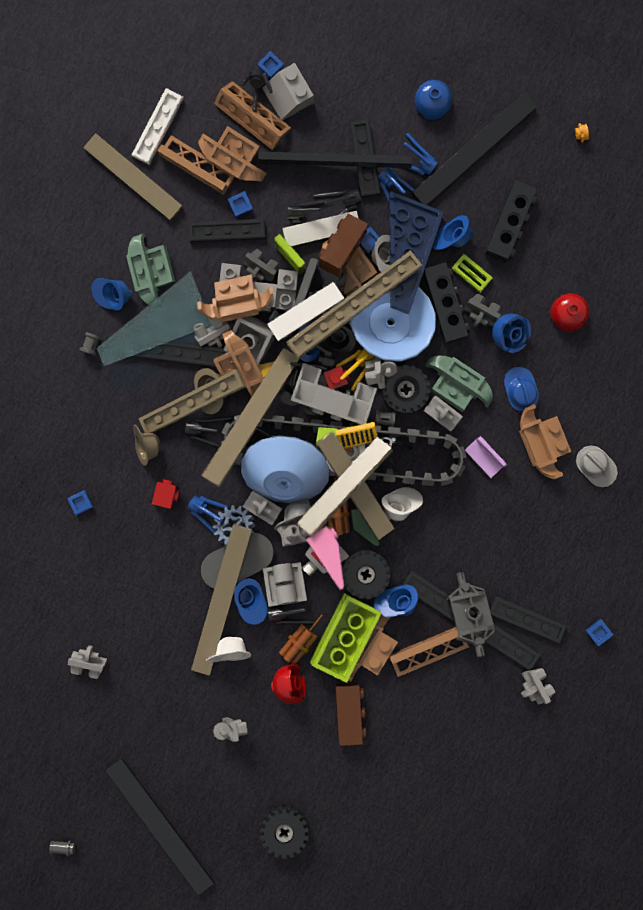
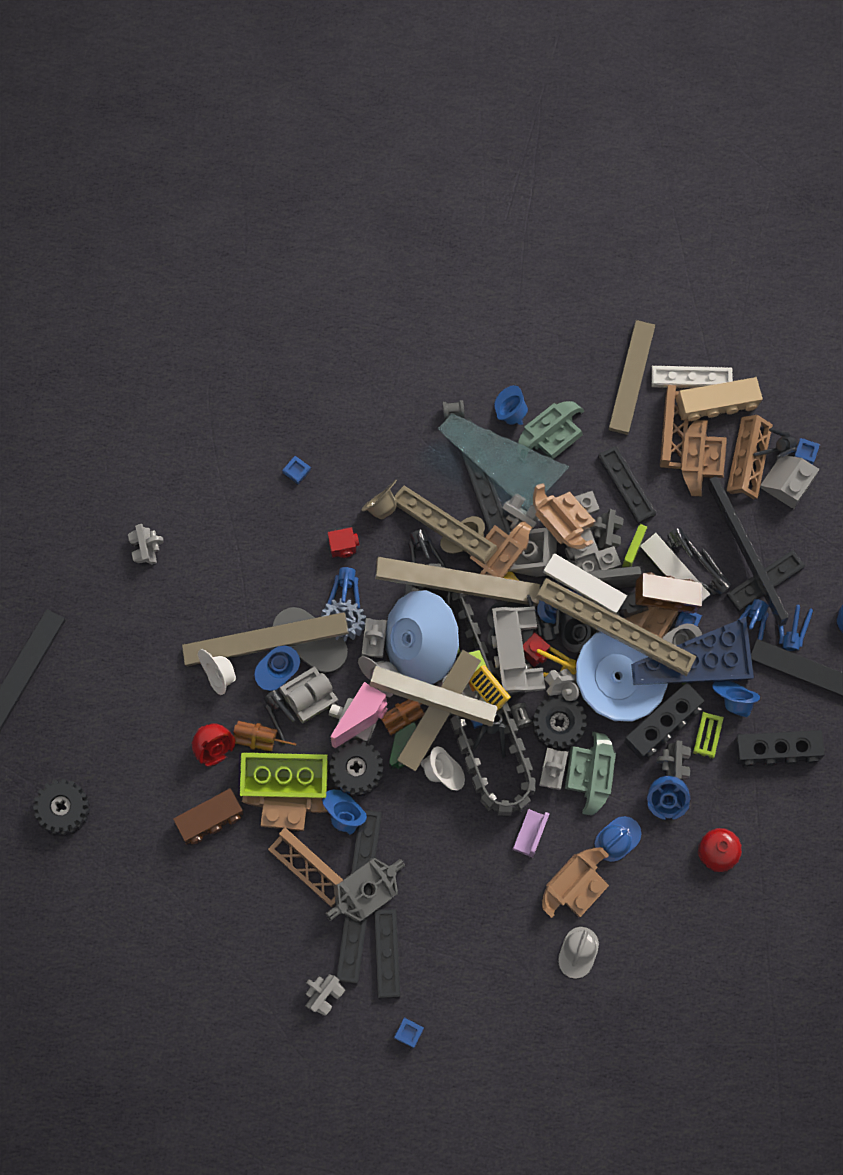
camera: 60 degrees right, 15 degrees down
light grey hips [213,717,248,742] -> none
blue plate [228,191,253,218] -> none
light grey hips [277,524,311,546] -> none
none -> tan brick [676,377,763,421]

